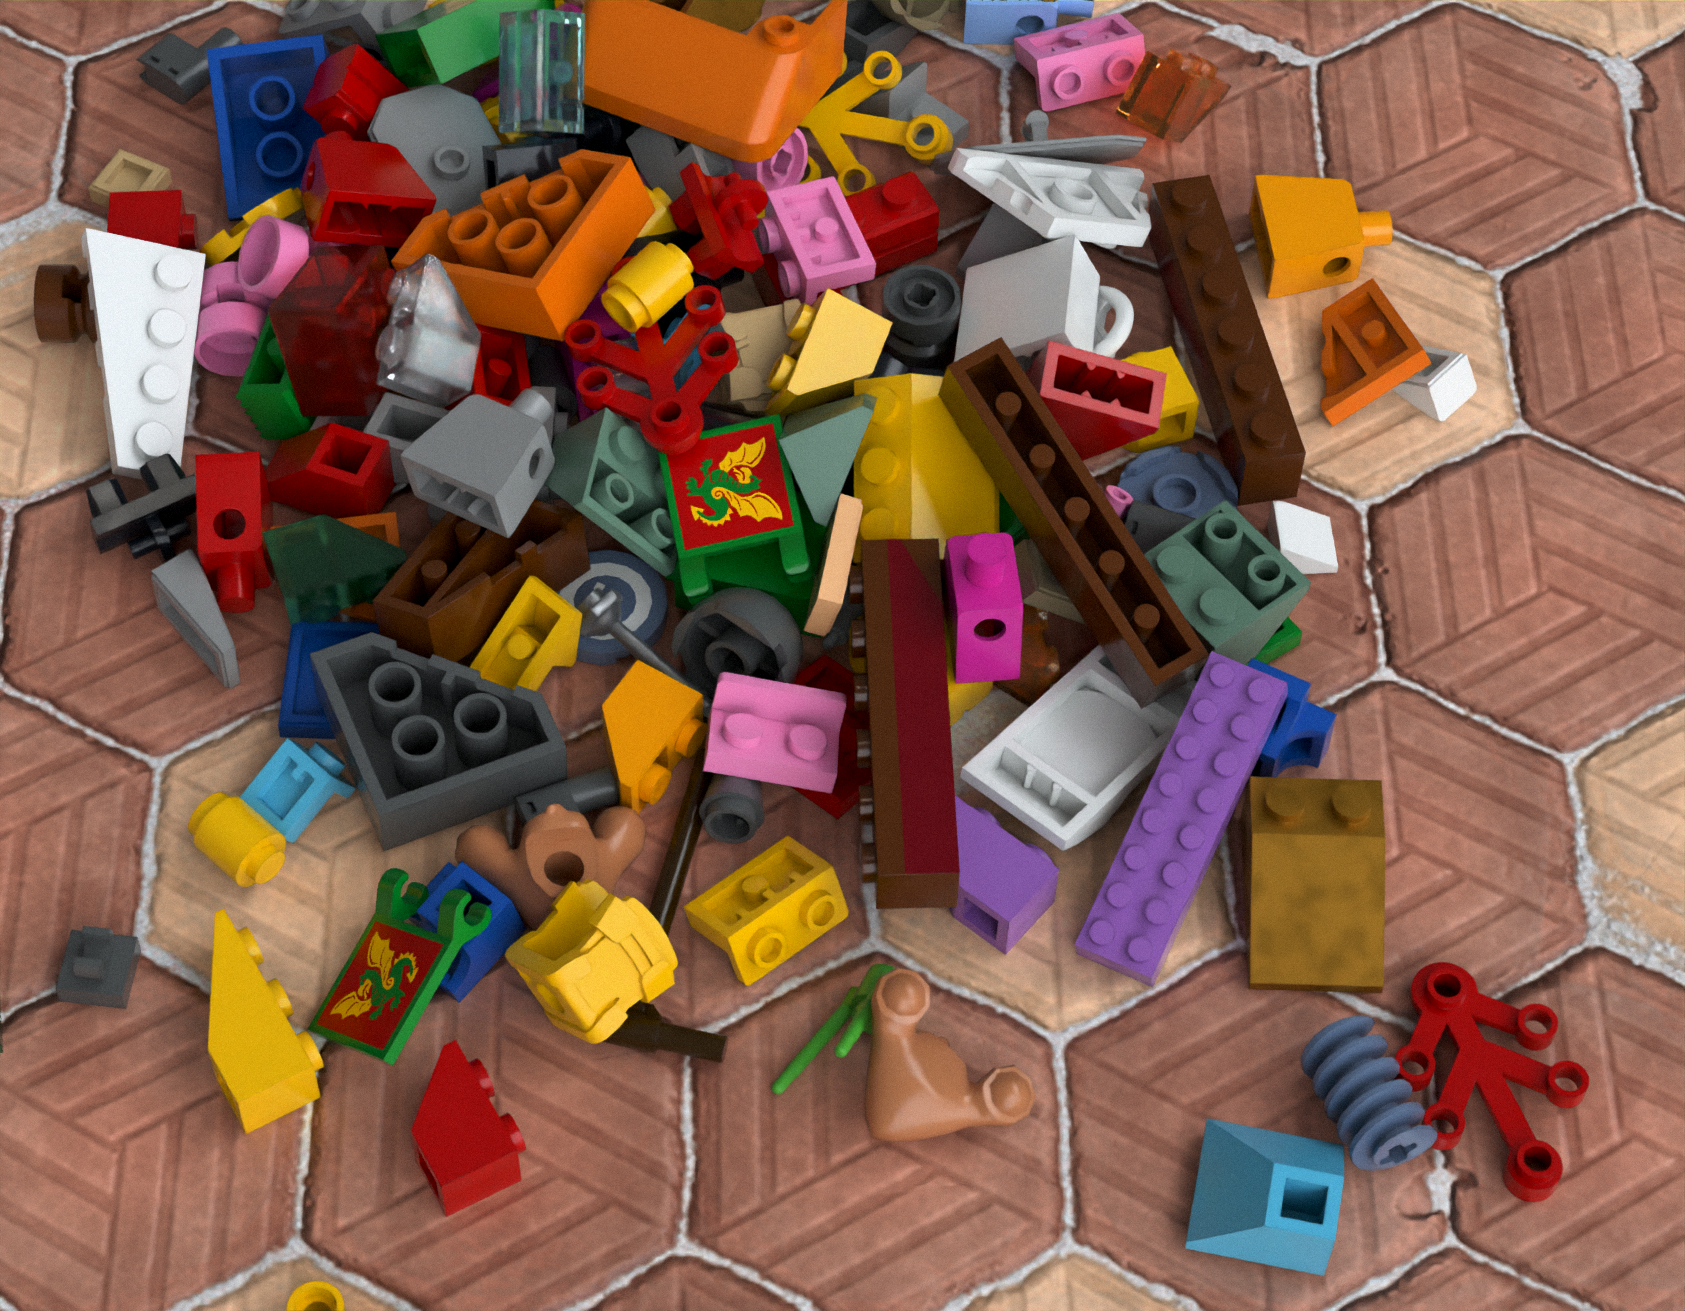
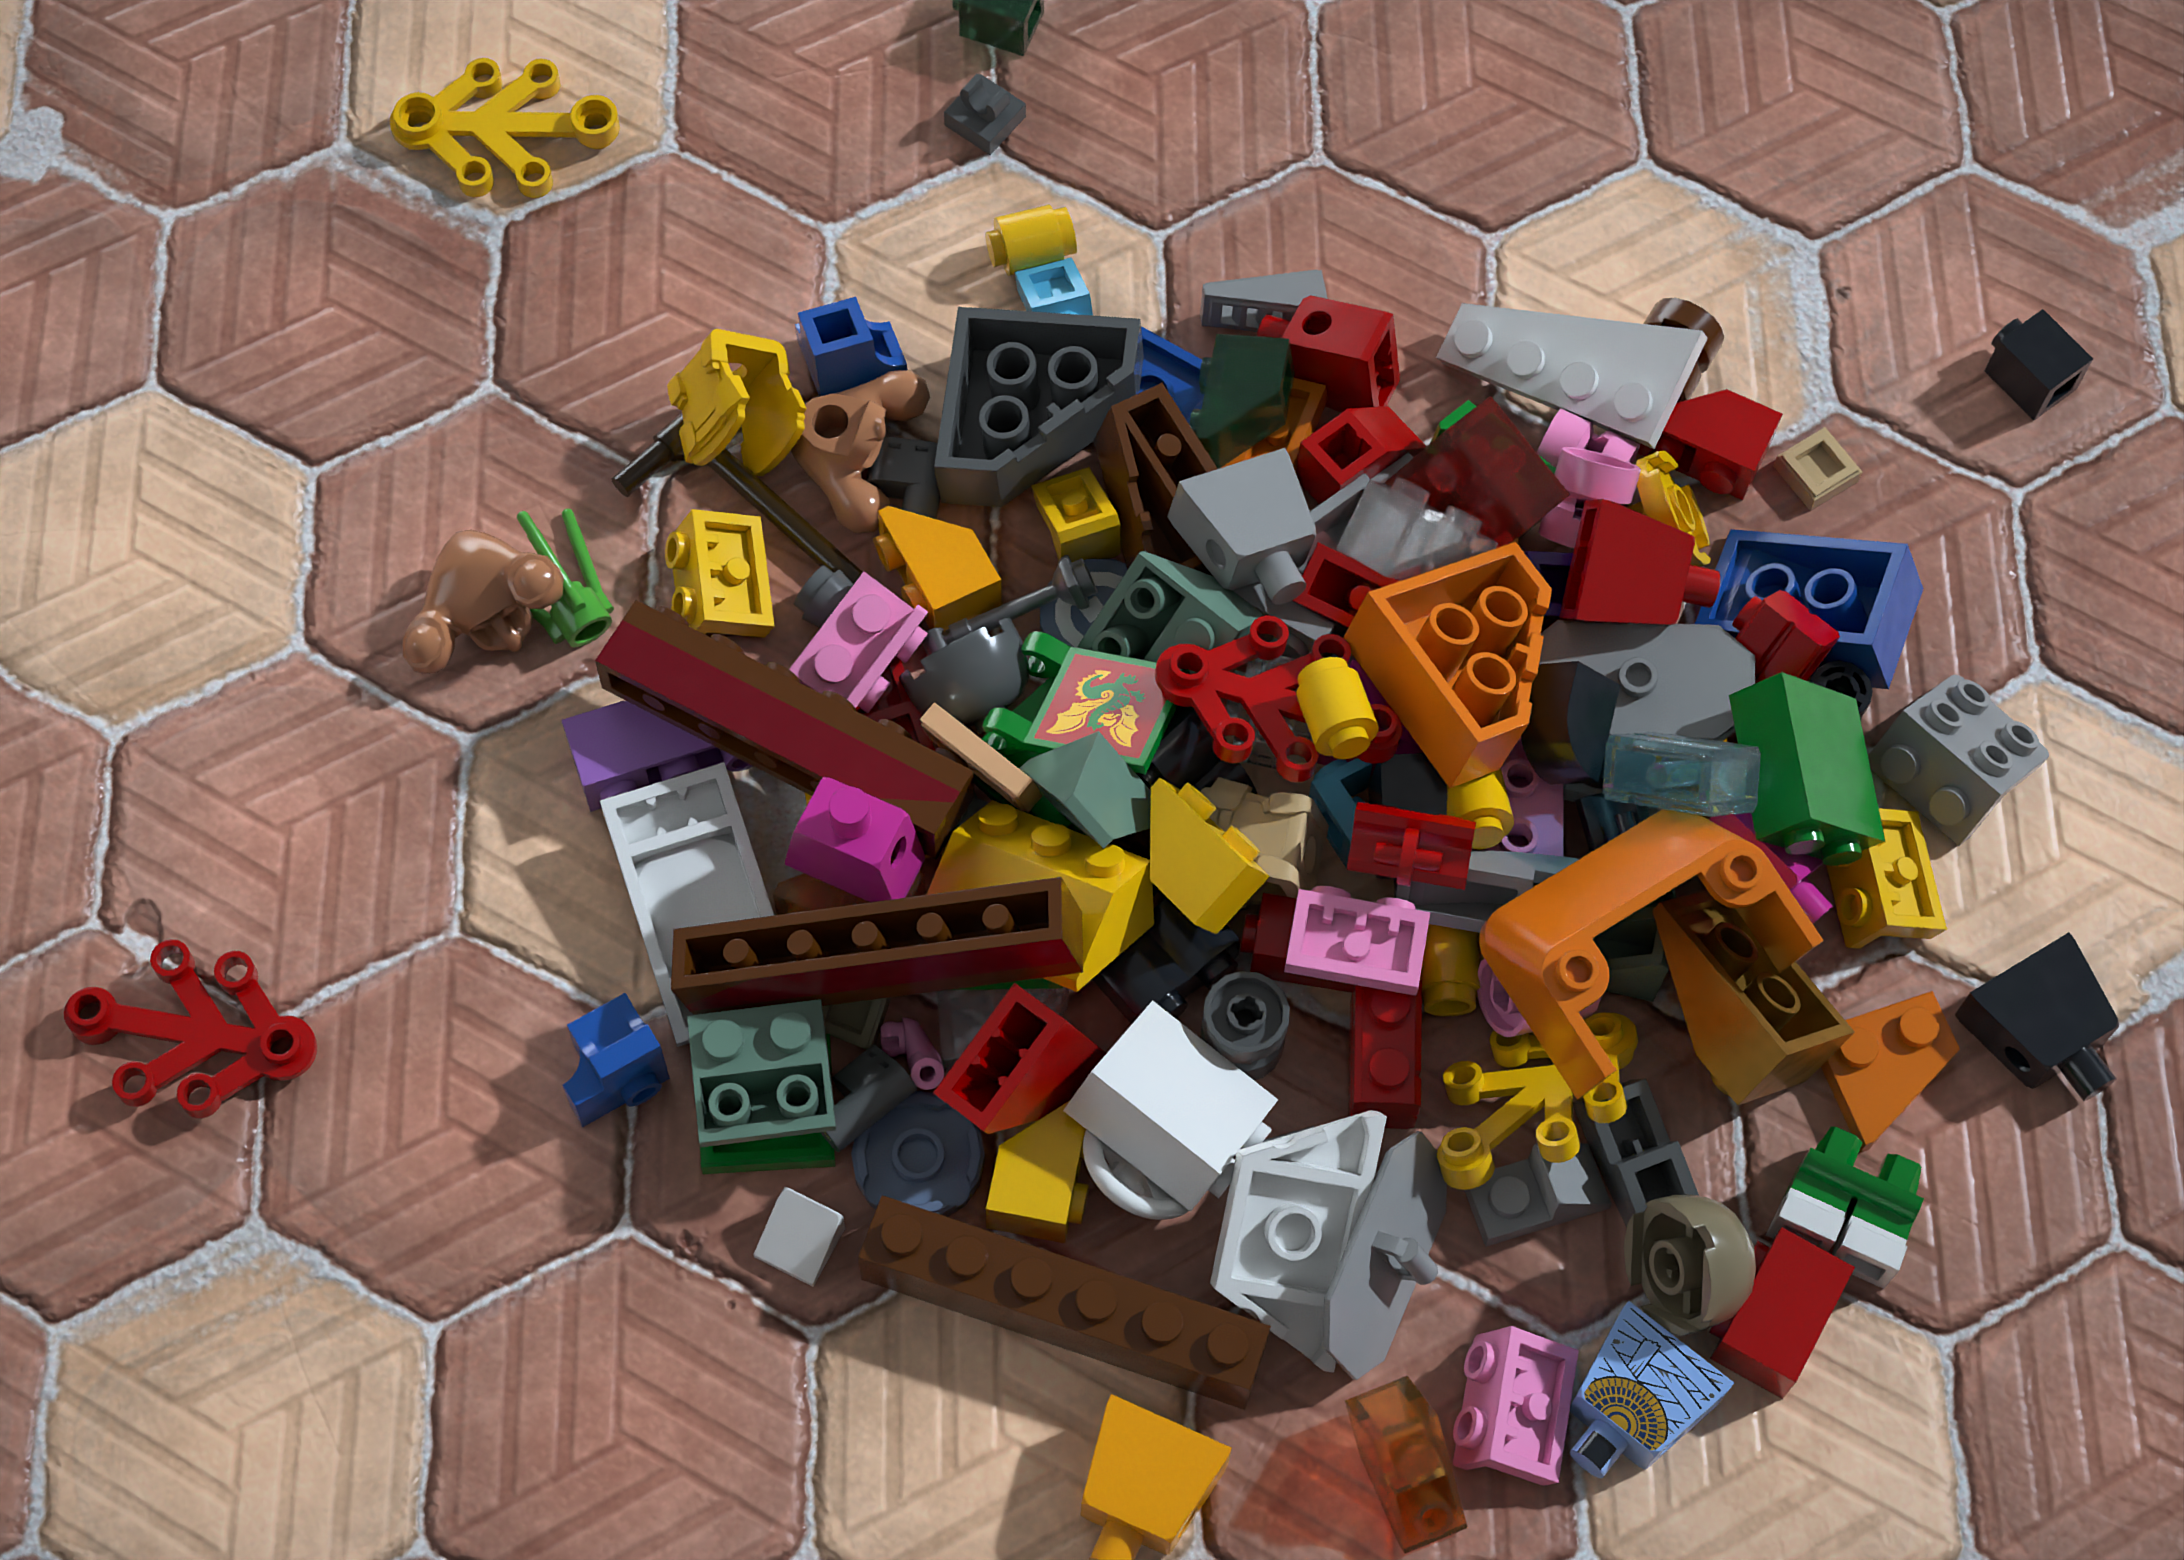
camera: 120 degrees right, 10 degrees up
black hips [86,454,197,564] -> none
dark grey piece [136,27,243,105] -> none
yellow slope [208,909,324,1134] -> none
flag [307,868,492,1066] -> none
red slope [411,1040,526,1217] -> none
medium lavender piece [1074,651,1288,987] -> none
medium azure slope [1185,1118,1344,1276] -> none
pearl gold slope [1241,776,1385,993] -> none
sand blue piece [1300,1015,1438,1171] -> none
orange wing [1320,278,1432,427] -> none
white slope [1391,345,1477,422] -> none

